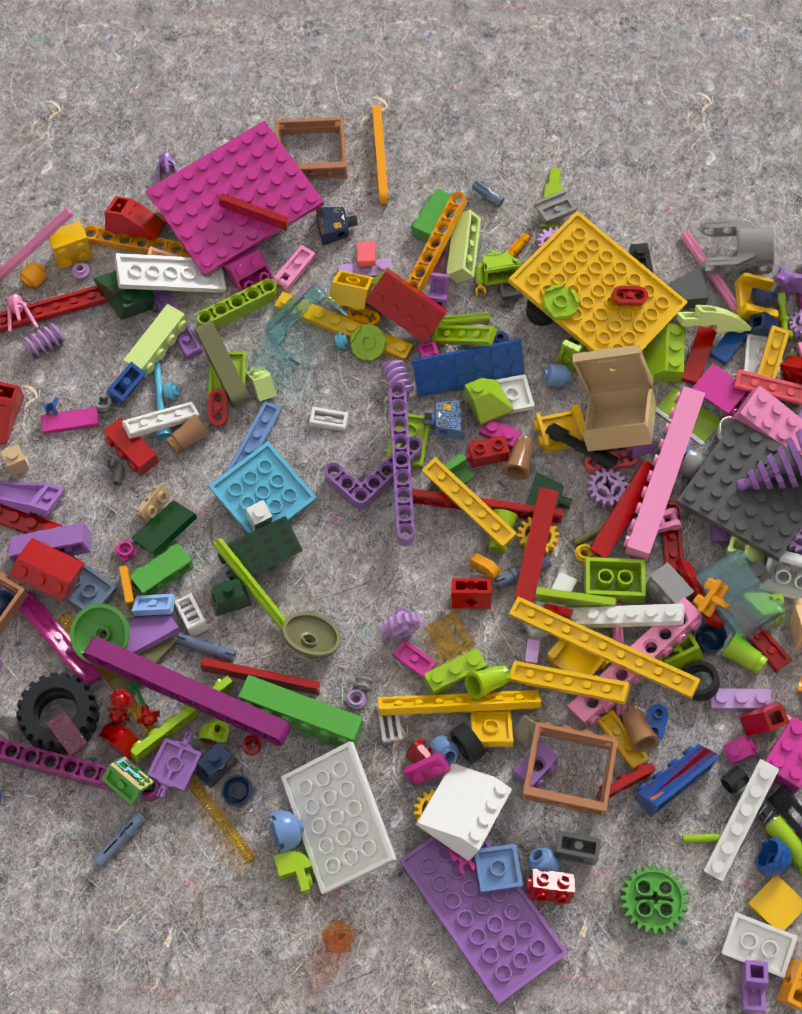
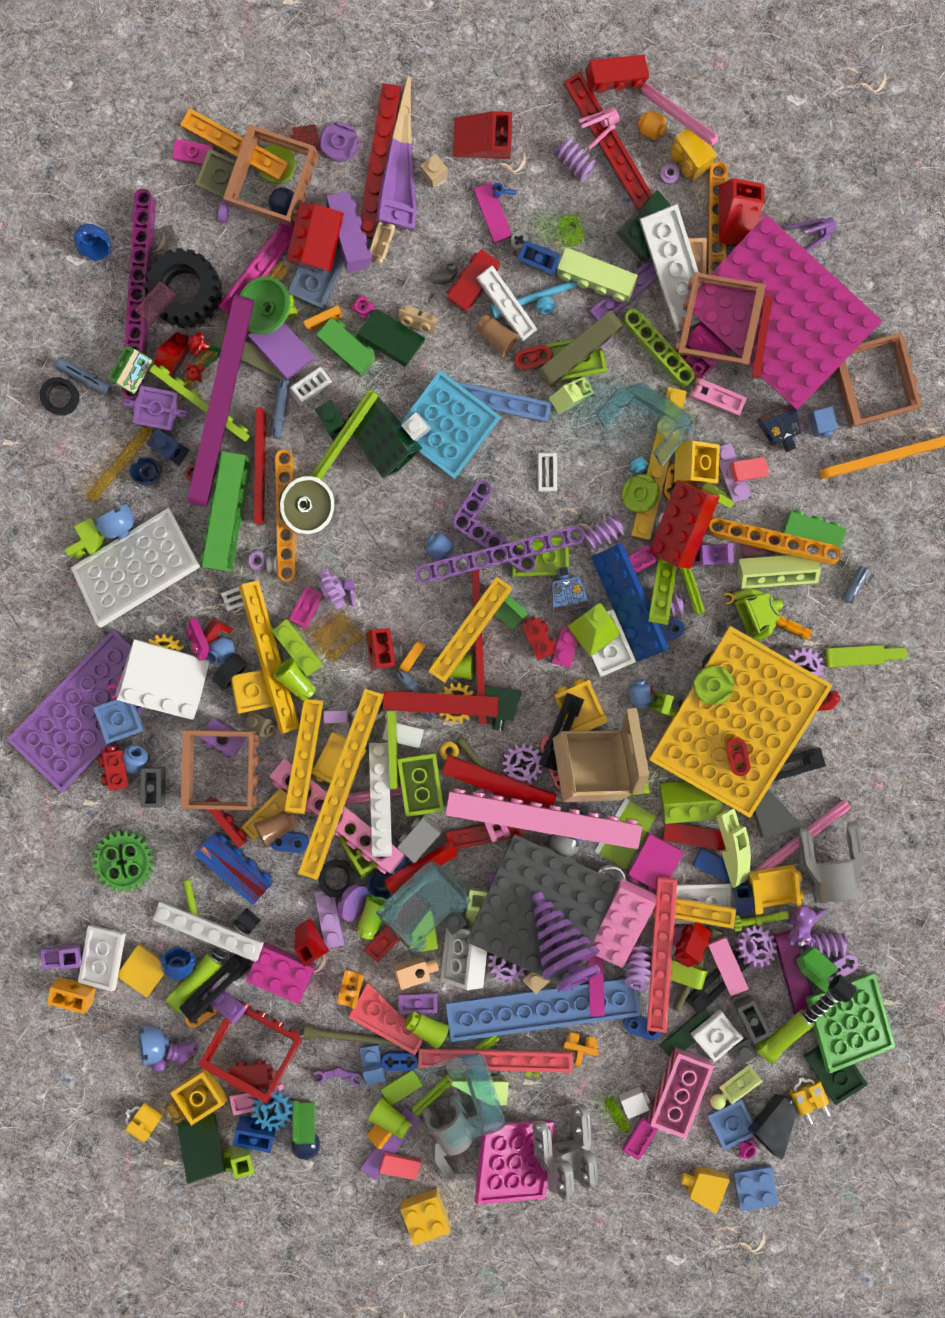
camera: 80 degrees right, 25 degrees up
light blue plate [132,594,176,616] -> none
lime rock [198,720,229,745] -> none
clear orange brick [322,920,354,953] -> none
medium nougat plant [504,436,534,480] -> none
light grey plate [534,190,577,225] -> none
red tile [545,603,573,617] -> none
light orange hips [693,578,730,617] -> none
dark pink bracket [722,736,758,765] -> none
dark blue hair [750,288,779,308] -> none
none -> black tyre [40,377,79,416]
none -> light orange beam [275,449,296,582]
none -> medium lavender tile [338,884,369,922]
none -> tan hinge [370,222,396,265]
none -> medium blue head [425,533,454,561]
none -> clear neon green brick [558,214,585,248]
none -> nougat window [676,272,766,366]
none -> medium blue brick [809,407,838,438]

